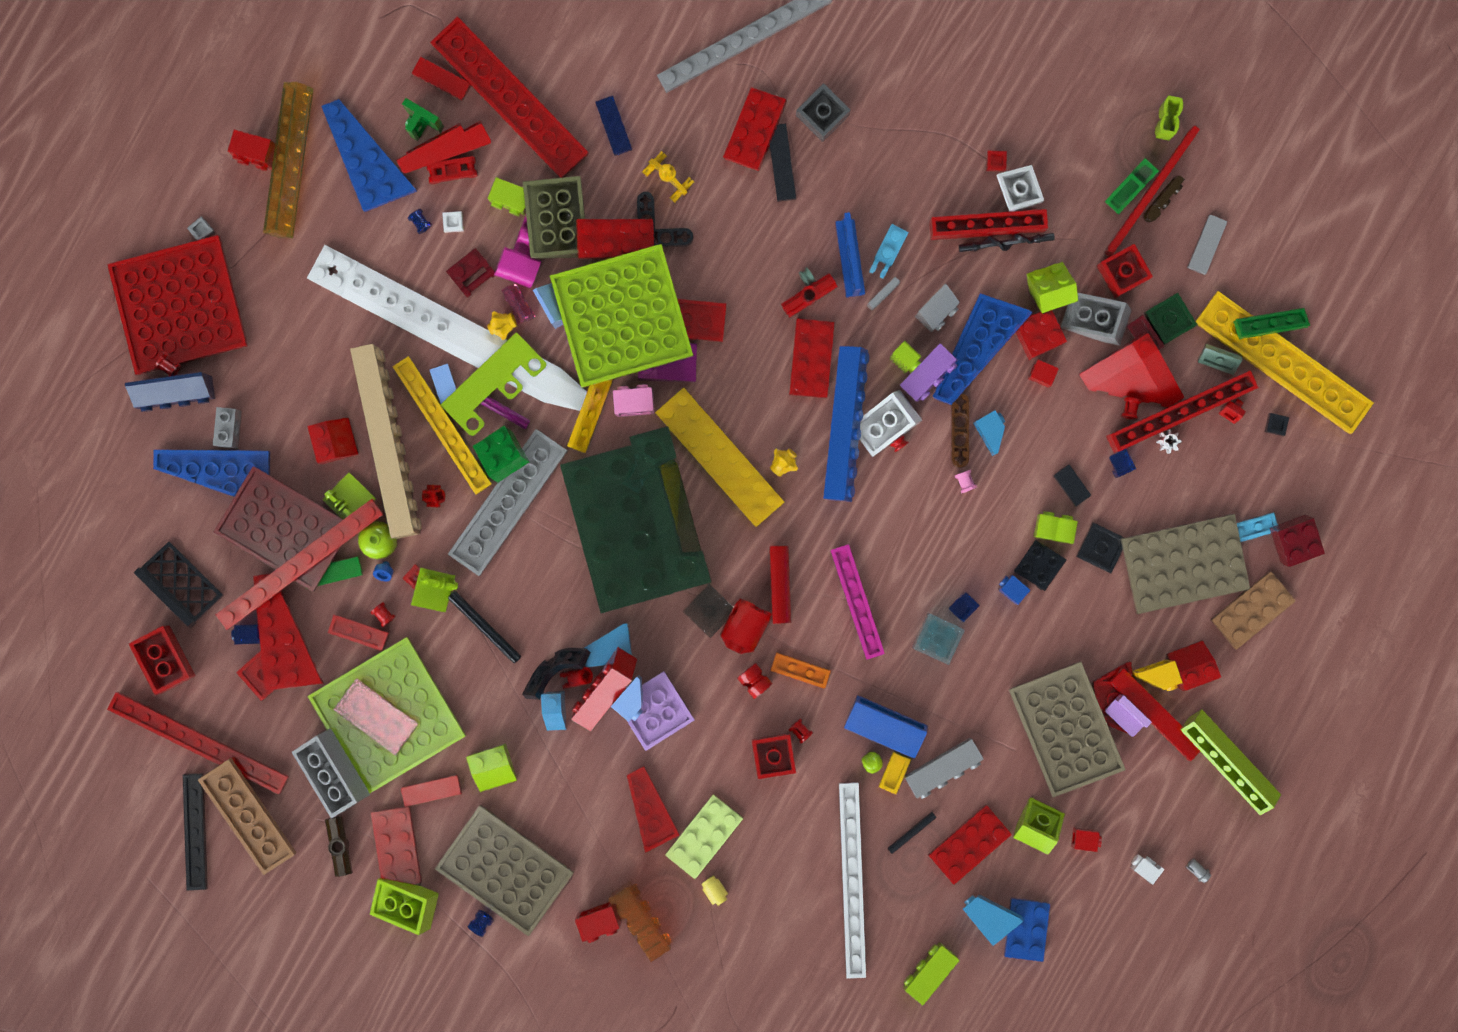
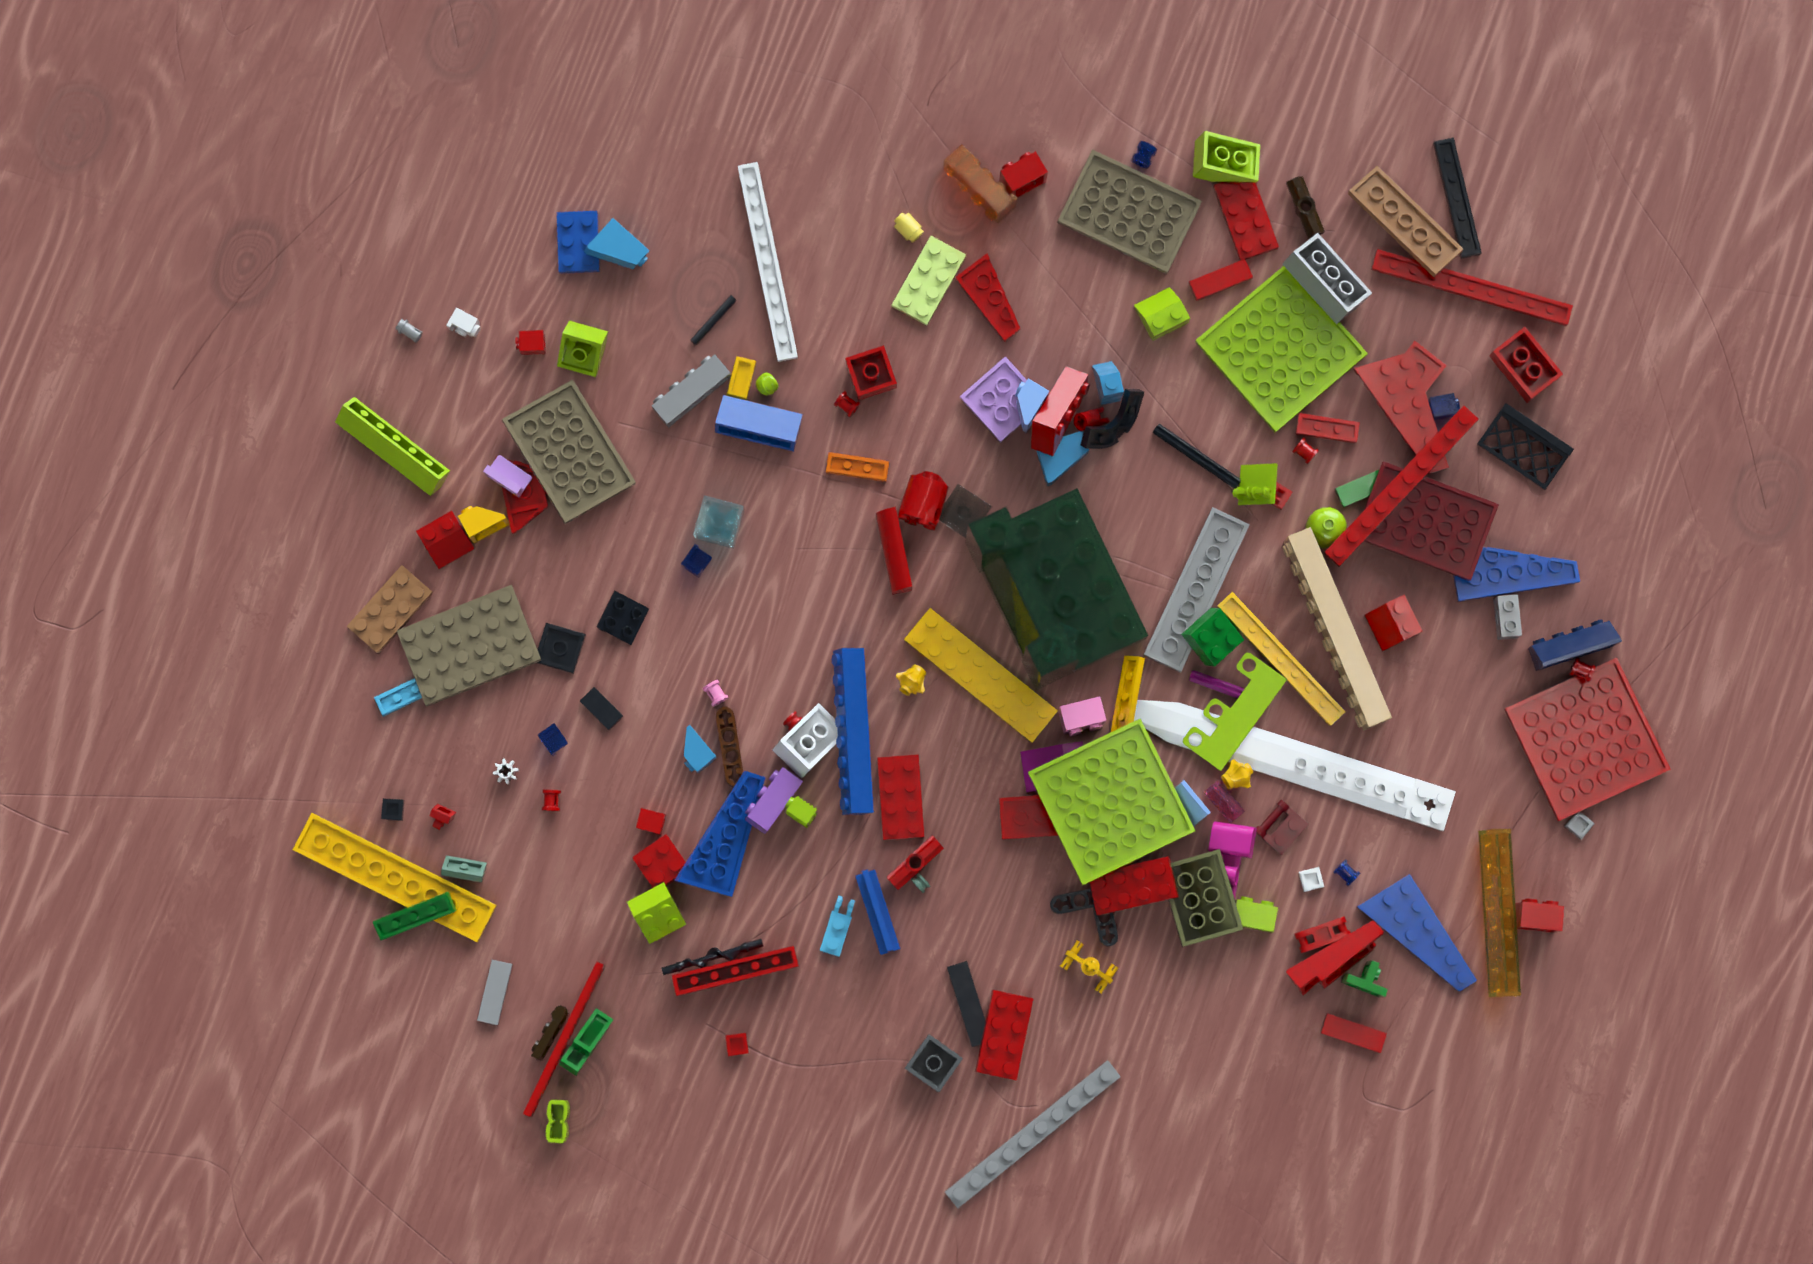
camera: 165 degrees right, 5 degrees down
lime hinge [322,472,376,519] -> none
clear pink tile [333,678,419,755] -> none
blue tile [373,561,394,582] -> none
red gear [422,485,445,508] -> none
red plate [430,16,589,178] -> none
light blue tile [430,364,456,404] -> none
clear blue tile [595,96,632,156] -> none
red wheel [737,663,773,699] -> none
dark pink plate [830,544,885,660] -> none
light grey tile [867,277,900,311] -> none
lime brick [903,942,960,1006] -> none
light grey slope [915,284,960,332] -> none
red plate [928,804,1012,885] -> none
white slope [996,165,1045,211] -> none
blue brick [998,575,1030,605] -> none
lime brick [1034,511,1078,544] -> none
light grey slope [1061,293,1131,346] -> none
red slope [1079,333,1184,407] -> none
red brick [1097,244,1153,299] -> none
red brick [1106,370,1259,453] -> none
red tile [1109,668,1200,761] -> none
dark red plate [1126,315,1164,350] -> none
dark green plate [1144,293,1197,345] -> none
dark red brick [1270,514,1325,567] -> none

